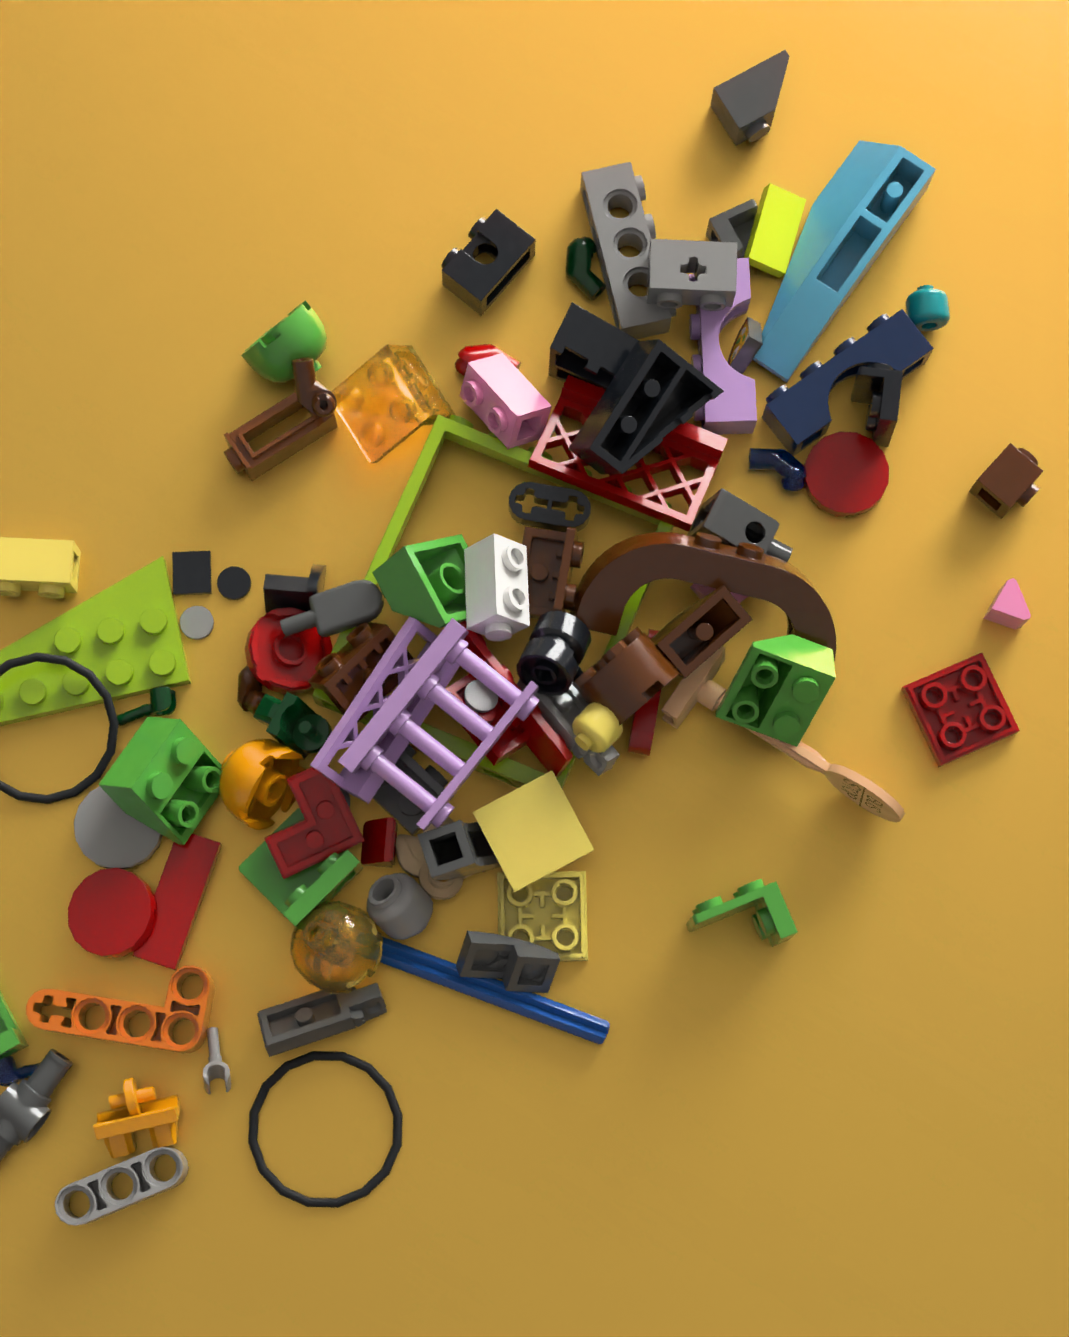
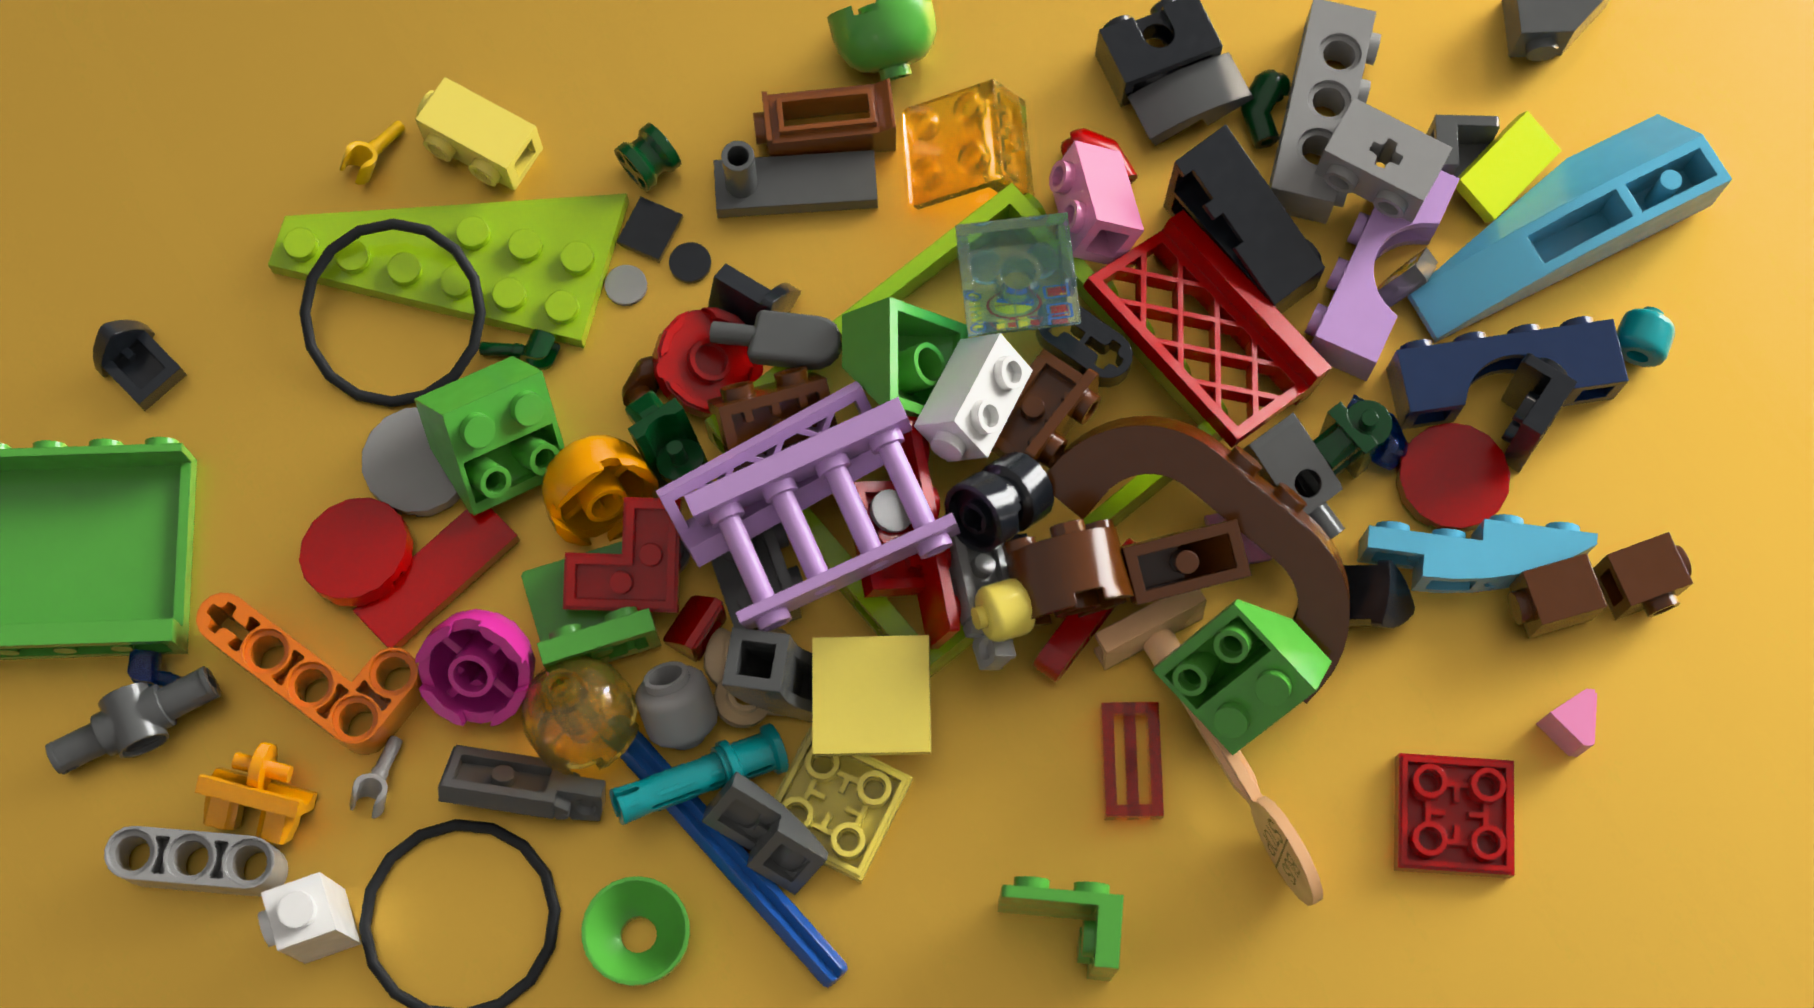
camera: 30 degrees right, 5 degrees down
reddish brown arm [292,357,337,417] -> none
black wedge [568,339,724,474] -> none
none -> white brick [258,872,361,964]
none -> dark pink cylinder [415,609,536,726]
none -> bright green piece [581,876,690,986]
none -> teal pin [609,723,789,825]
none -> dark green wheel [614,123,682,192]
none -> dark grey piece [714,141,878,218]
none -> clear light blue slope [955,212,1081,337]
none -> clear red tile [1100,702,1164,820]
none -> dark grey slope [1128,52,1254,146]
none -> dark green hips [1313,400,1392,479]
none -> black tile [1344,560,1415,628]
none -> medium azure slope [1357,514,1598,593]
none -> reddish brown brick [1508,553,1607,639]

